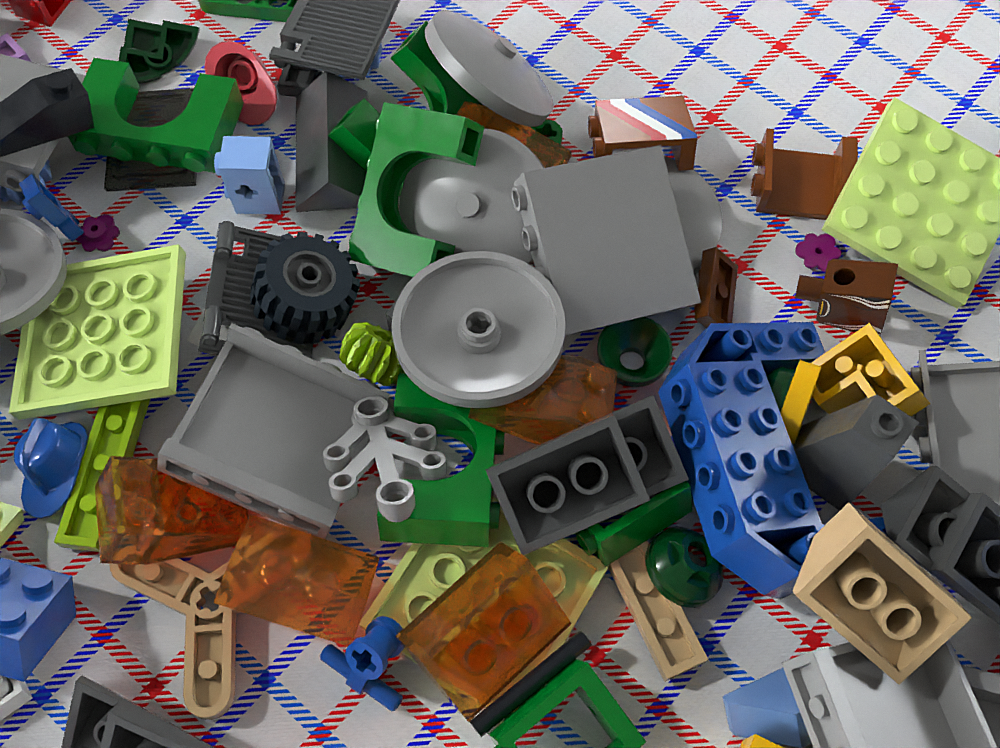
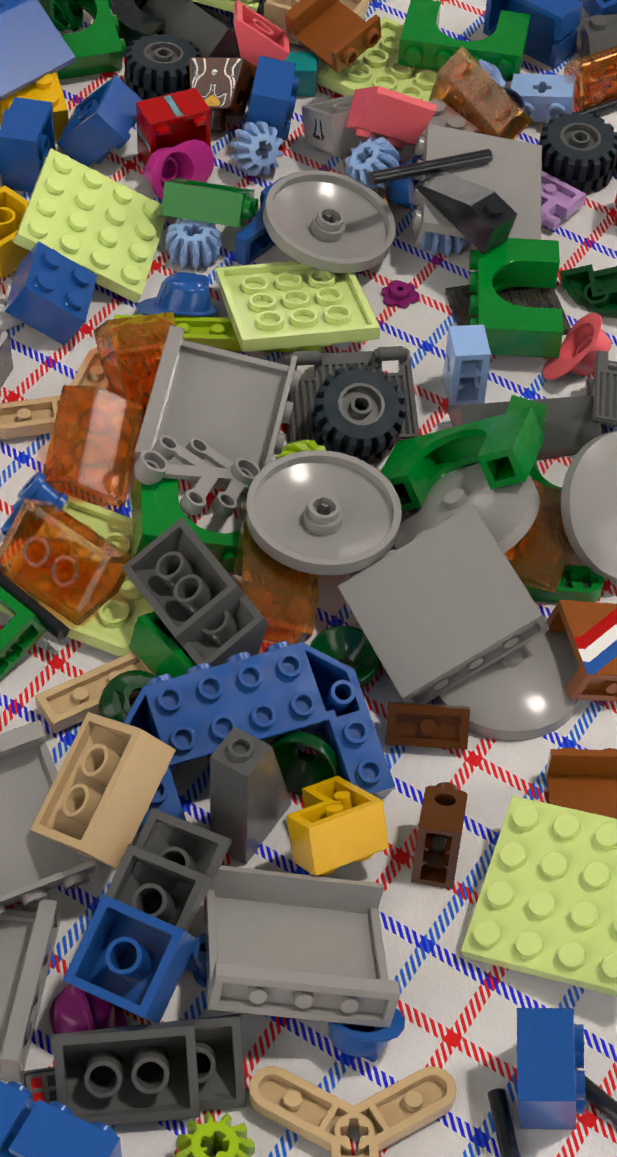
camera: 80 degrees right, 15 degrees down
blue plate [19,174,84,242] -> none
yellow beam [780,360,822,444] -> none
magenta plant [795,233,842,272] -> none

